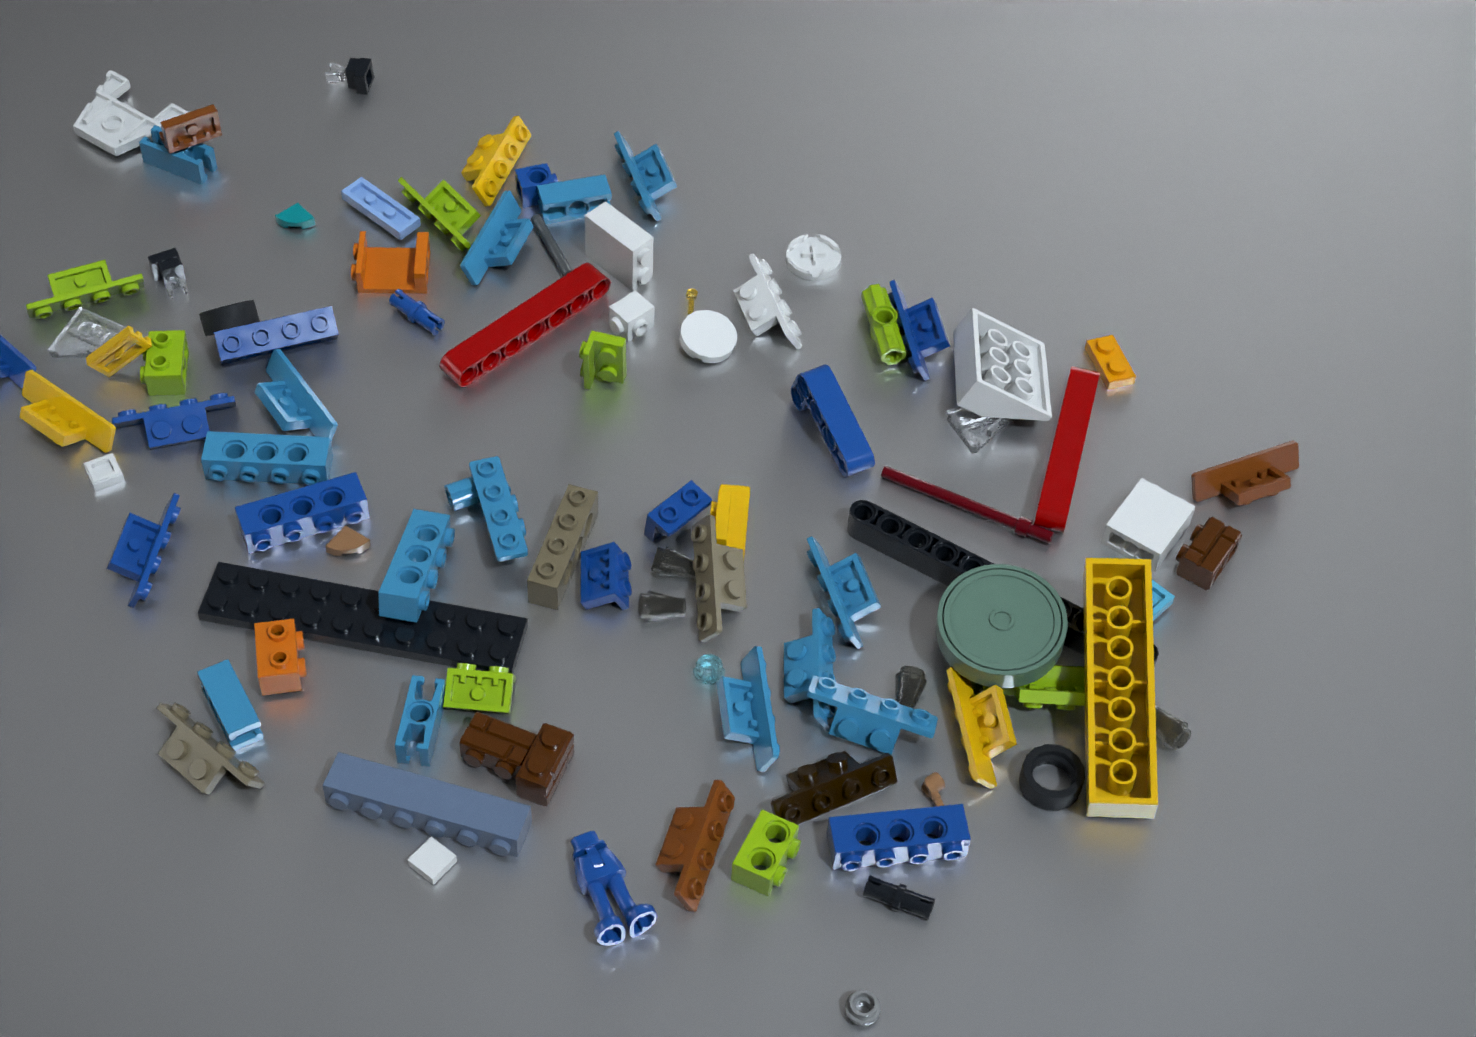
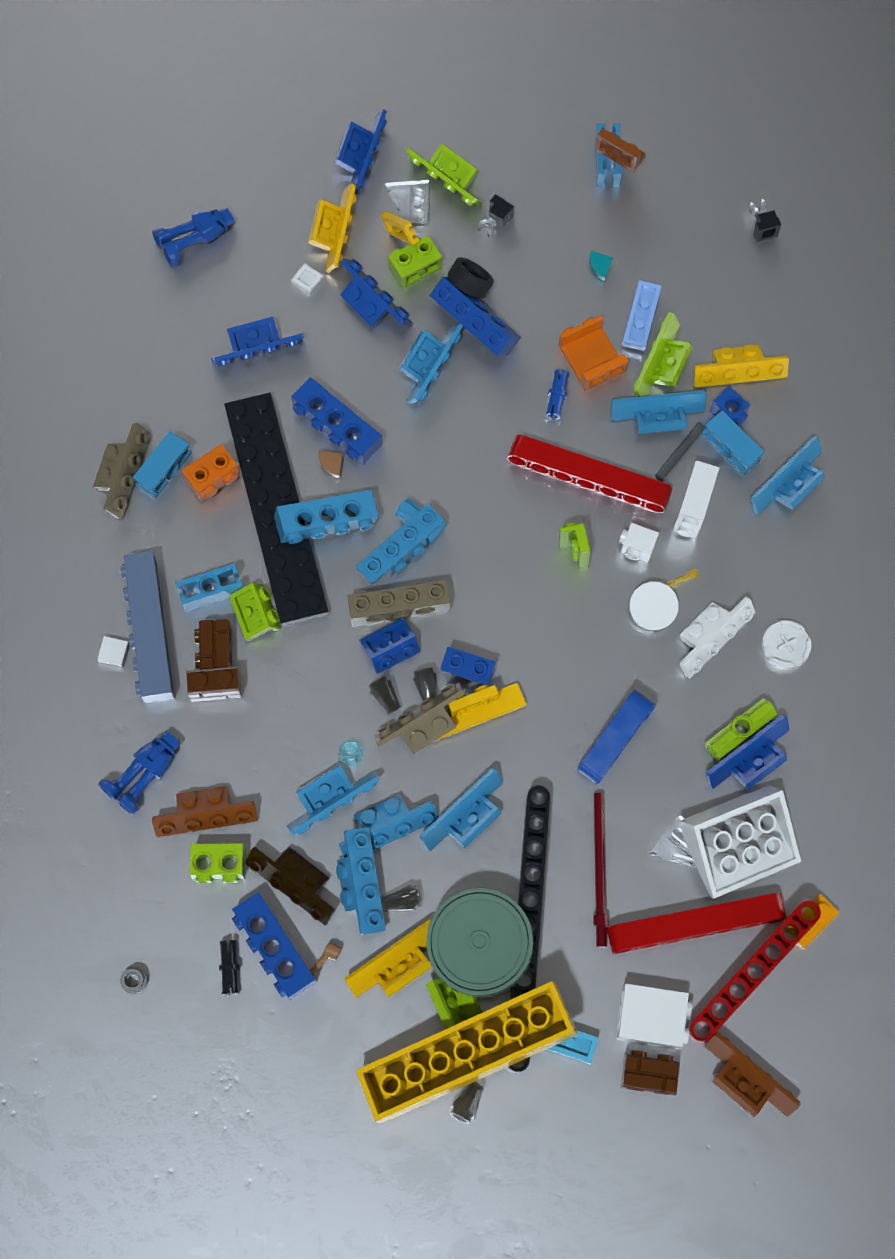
camera: 65 degrees right, 20 degrees up
white wing [73,70,188,157] -> none
dark azure brick [201,431,333,485] -> none
black tyre [1019,744,1085,811] -> none
none -> red beam [689,900,821,1043]

